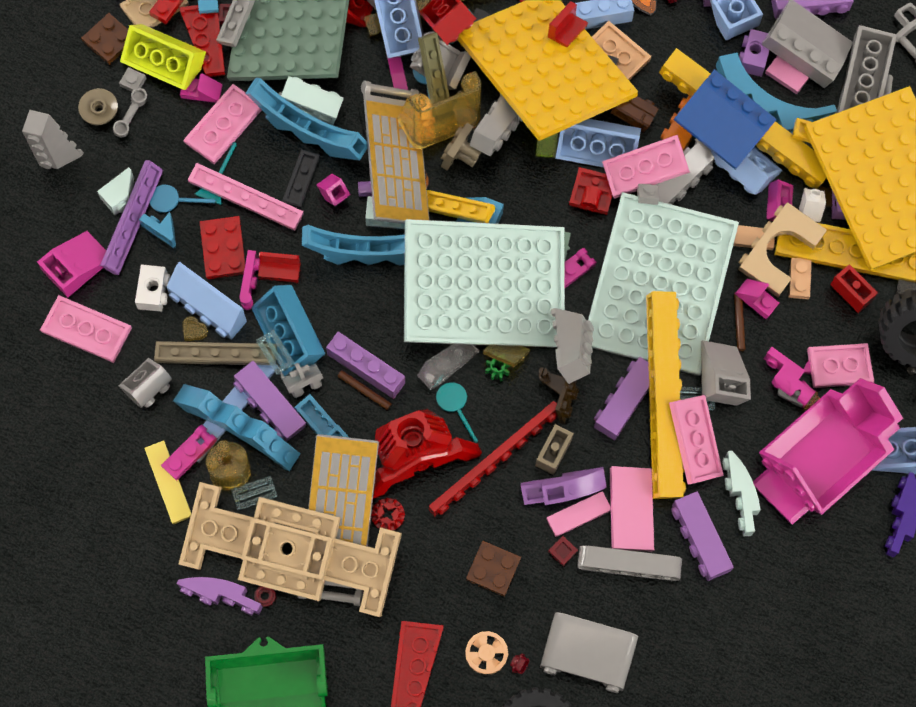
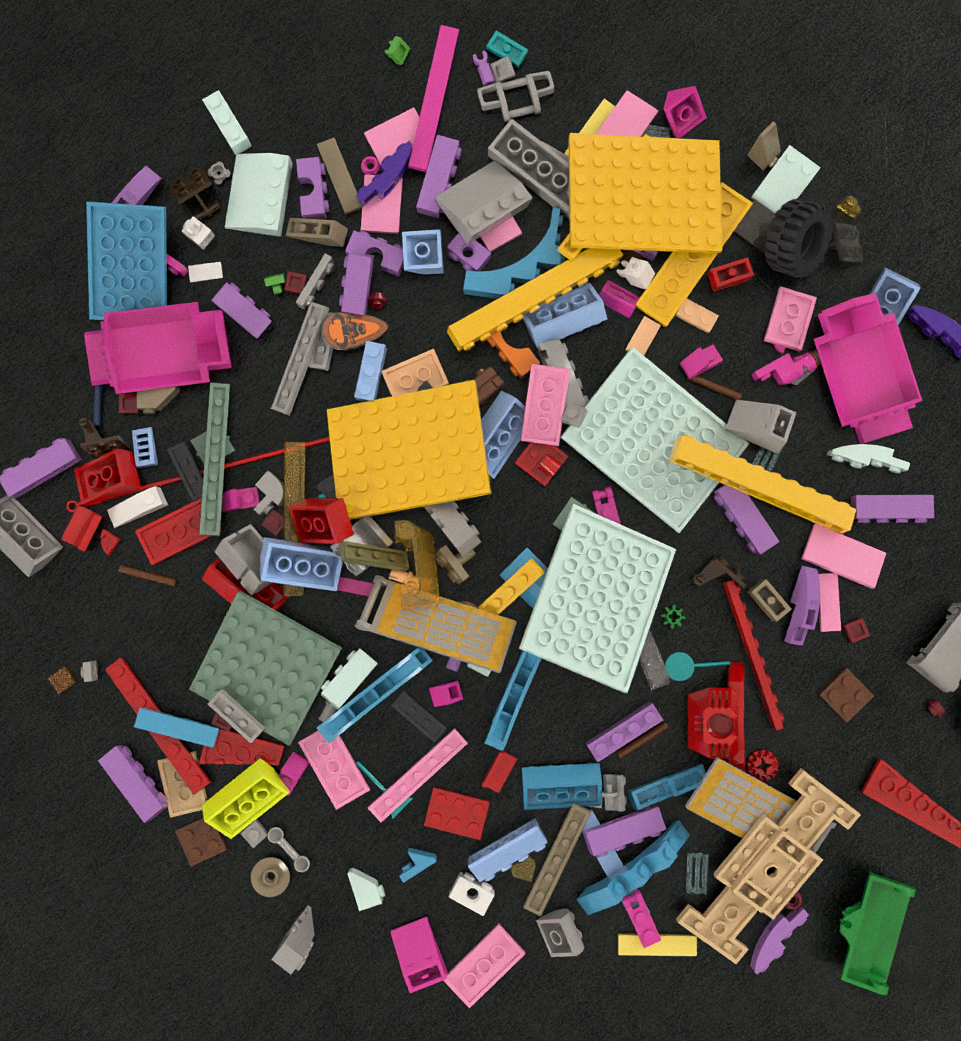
camera: 65 degrees left, 15 degrees up
medium lavender tile [100,160,163,275] -> none
dark azure piece [150,185,216,213] -> none
clear yellow brick [206,440,251,490] -> none
dark pink plate [240,250,260,310] -> none
clear light blue tile [256,330,295,375] -> none
light nougat piece [465,631,508,675] -> none
clear yellow piece [483,345,530,367] -> none
red panel [548,1,588,47] -> none
light grey wedge [551,308,594,384] -> none
light grey beam [577,546,682,581] -> none
bright pink tile [669,395,724,484] -> none
blue slope [674,69,777,170] -> none
tan arch [738,202,827,297] -> none

